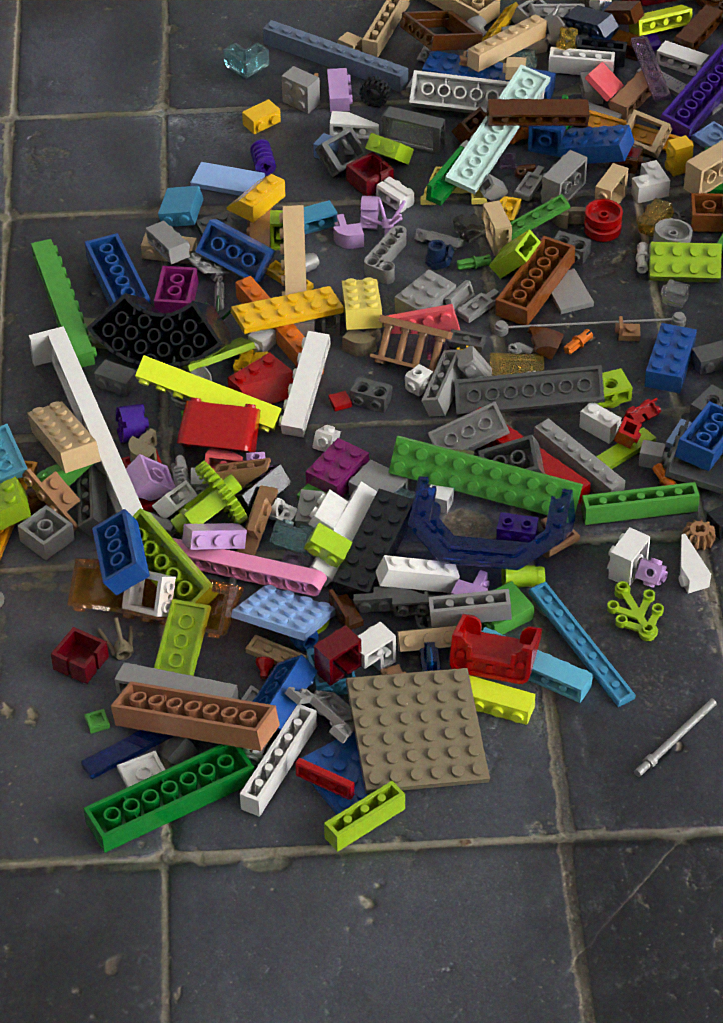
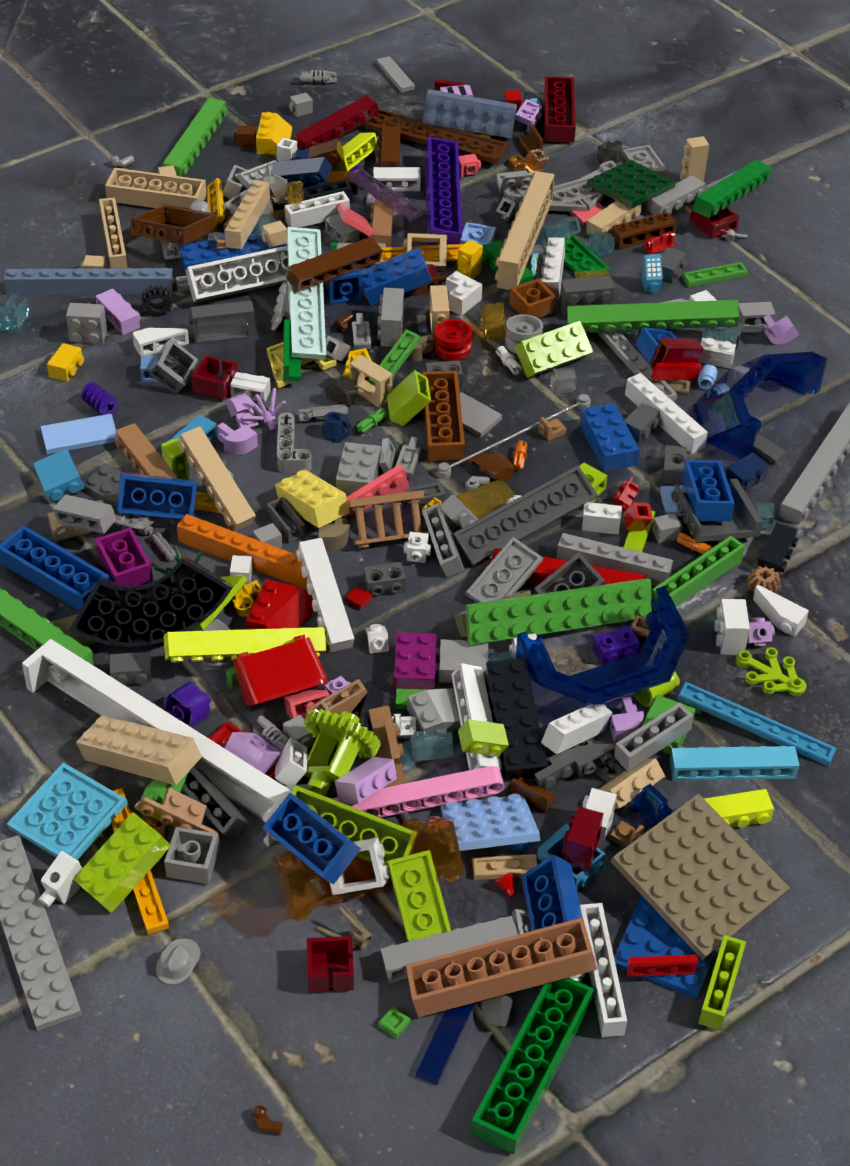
camera: 35 degrees left, 0 degrees up
white tile [117,751,165,787] -> none
dark tan brick [128,428,157,463] -> none
yellow slope [227,174,285,223] -> none
yellow plate [231,286,344,334] -> none
light grey wing [285,687,354,744] -> none
white brick [308,489,349,530] -> none
lime brick [365,133,414,165] -> none
red windscreen [450,614,542,684] -> none
reddish brown brick [451,107,487,144] -> none

